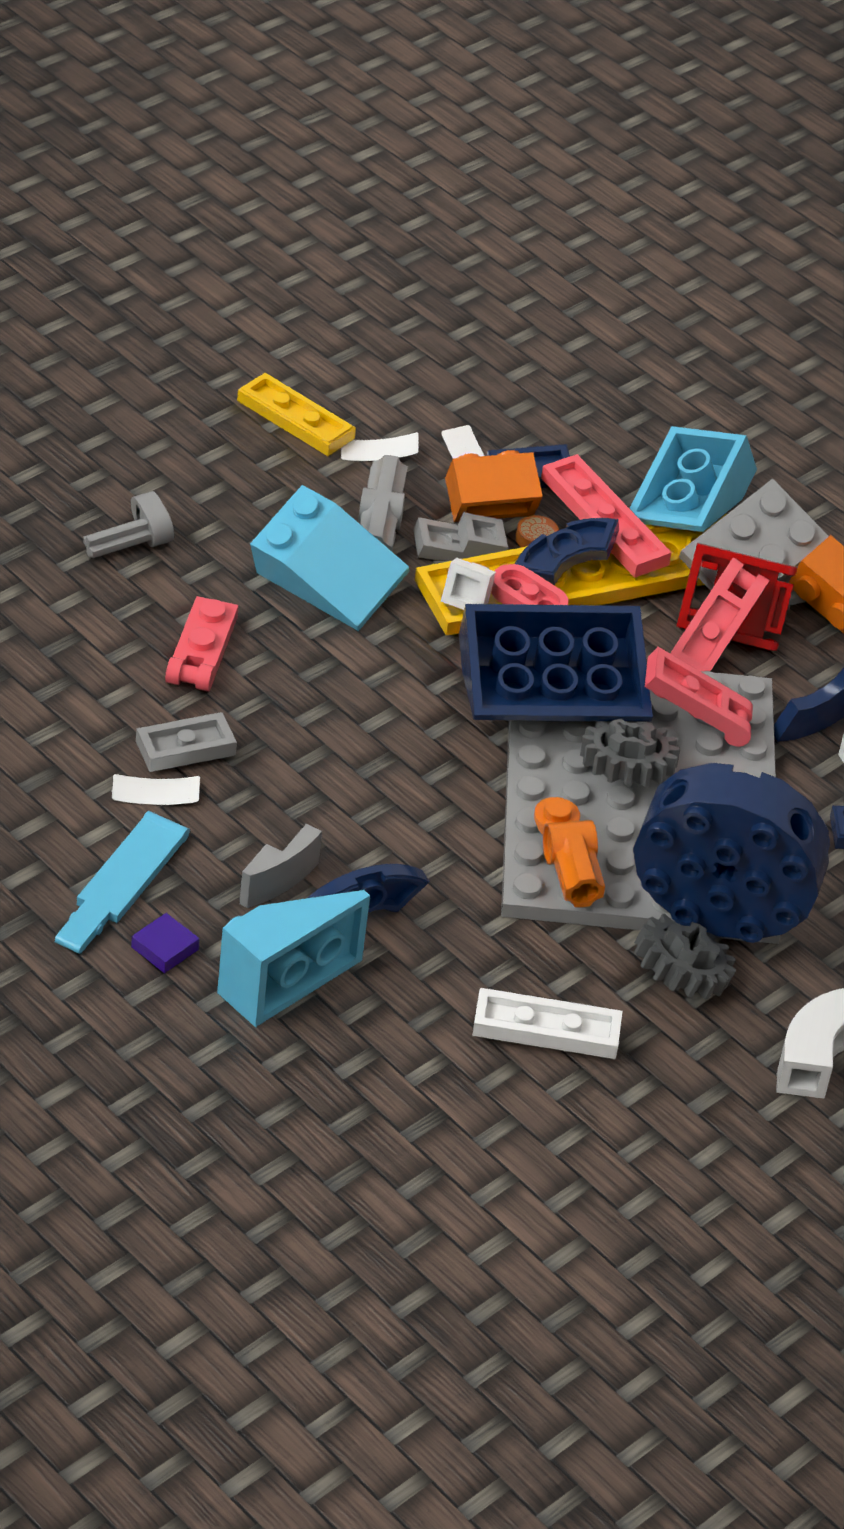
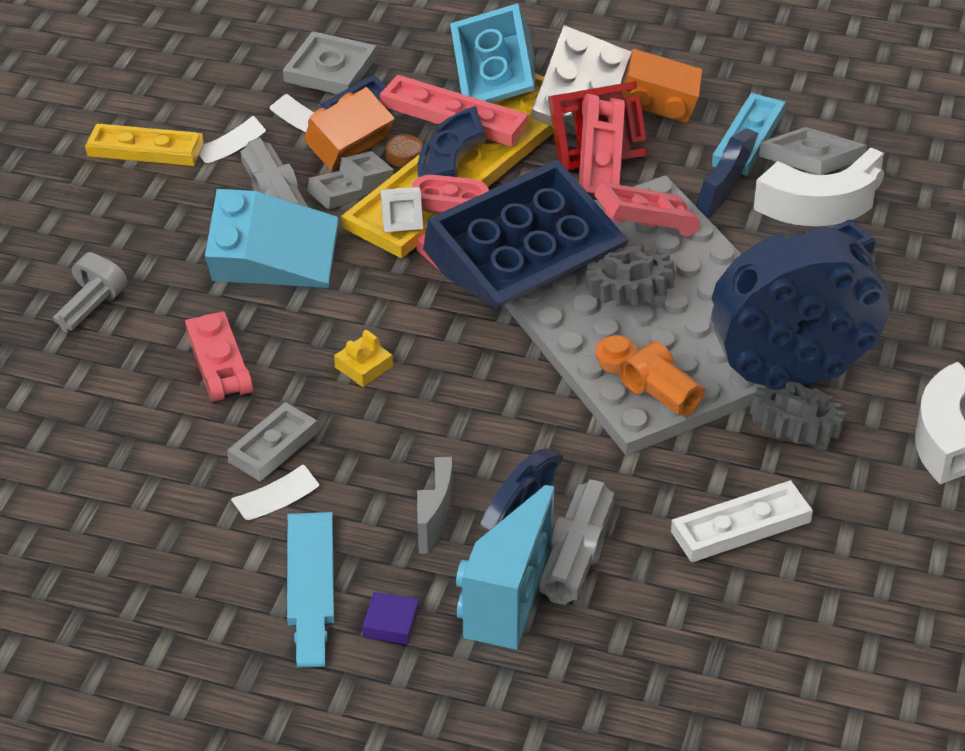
camera: 25 degrees left, 0 degrees up
none -> light grey plate [283,31,377,95]
none -> yellow tile [334,330,393,387]
none -> light grey piece [539,479,615,605]

